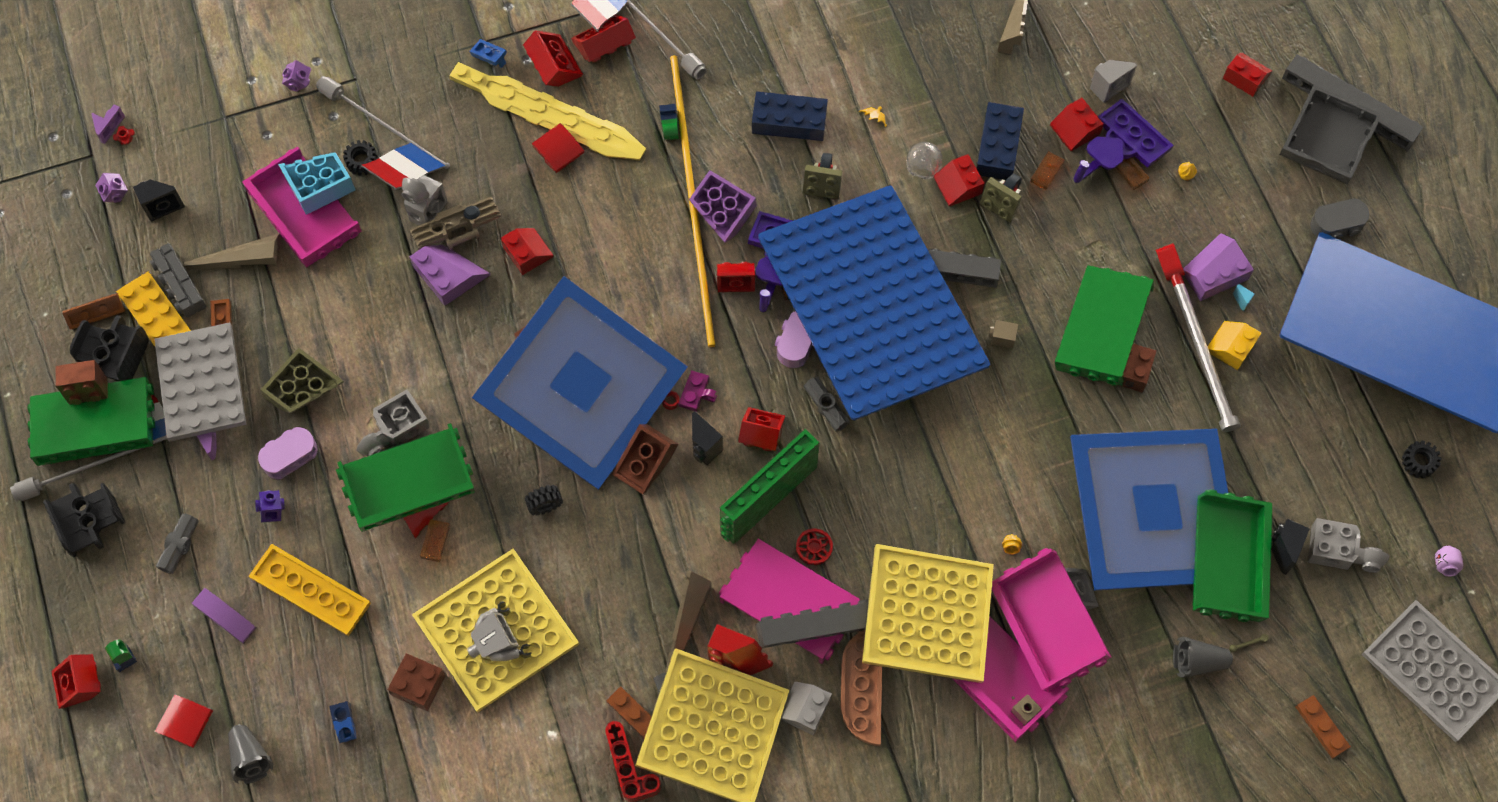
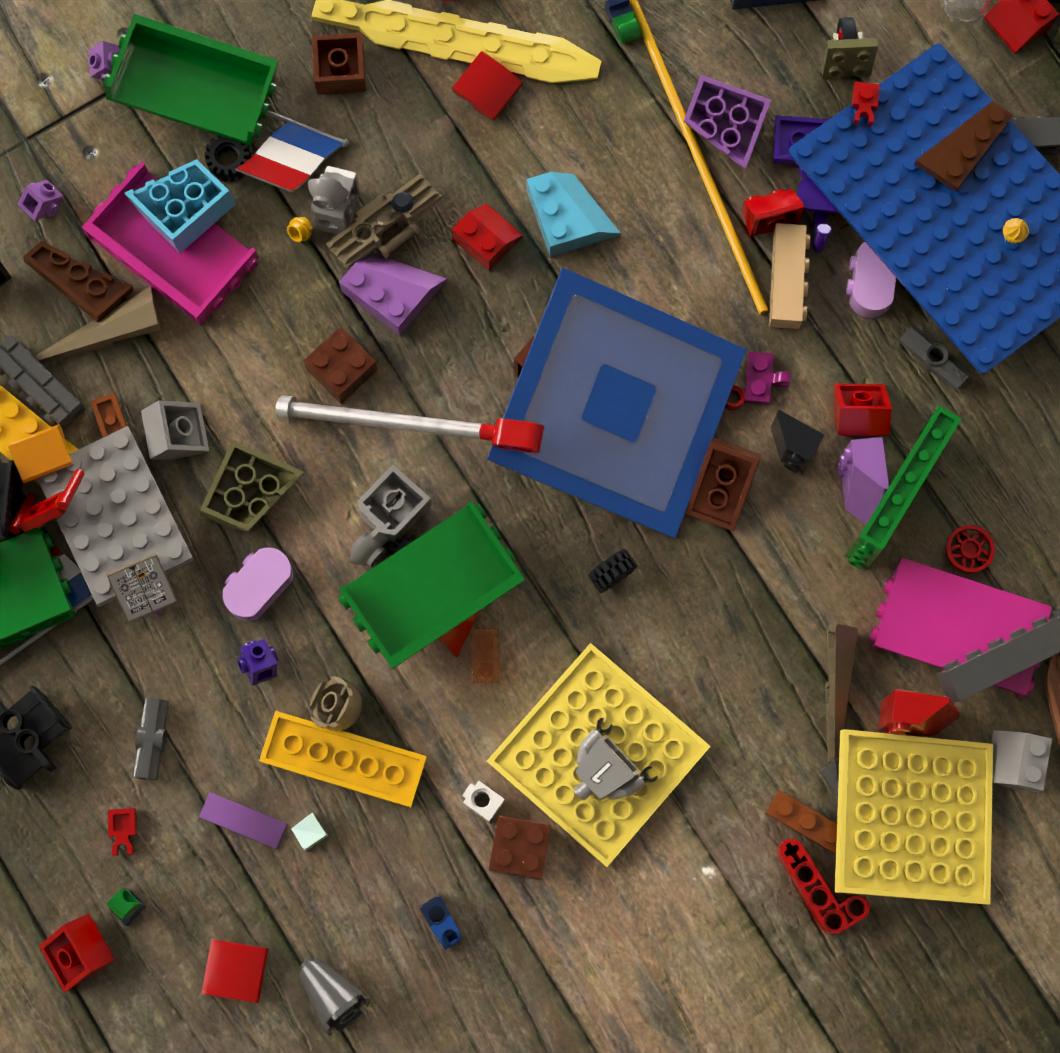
camera: 15 degrees left, 10 degrees up
none -> light orange slope [8,424,73,483]
none -> red plate [9,469,85,534]
none -> medium lavender brick [17,180,63,221]
none -> reddish brown wing [23,241,133,322]
none -> green panel [103,14,278,146]
none -> tile [107,553,177,623]
none -> red plate [108,808,137,856]
none -> light grey slope [141,400,209,460]
none -> flat silver piece [276,395,545,453]
none -> yellow plate [287,217,313,242]
none -> light aqua slope [292,813,328,851]
none -> copper brick [303,327,378,404]
none -> dark tan cylinder [310,676,362,731]
none -> copper brick [312,33,366,94]
none -> white brick [462,781,505,823]
none -> medium azure wedge [526,172,621,257]
none -> tan brick [769,223,810,329]
none -> medium lavender wedge [836,437,889,525]
none -> red plate [851,81,880,127]
none -> reddish brown wing [914,101,1013,192]
none -> yellow plate [1003,218,1029,244]

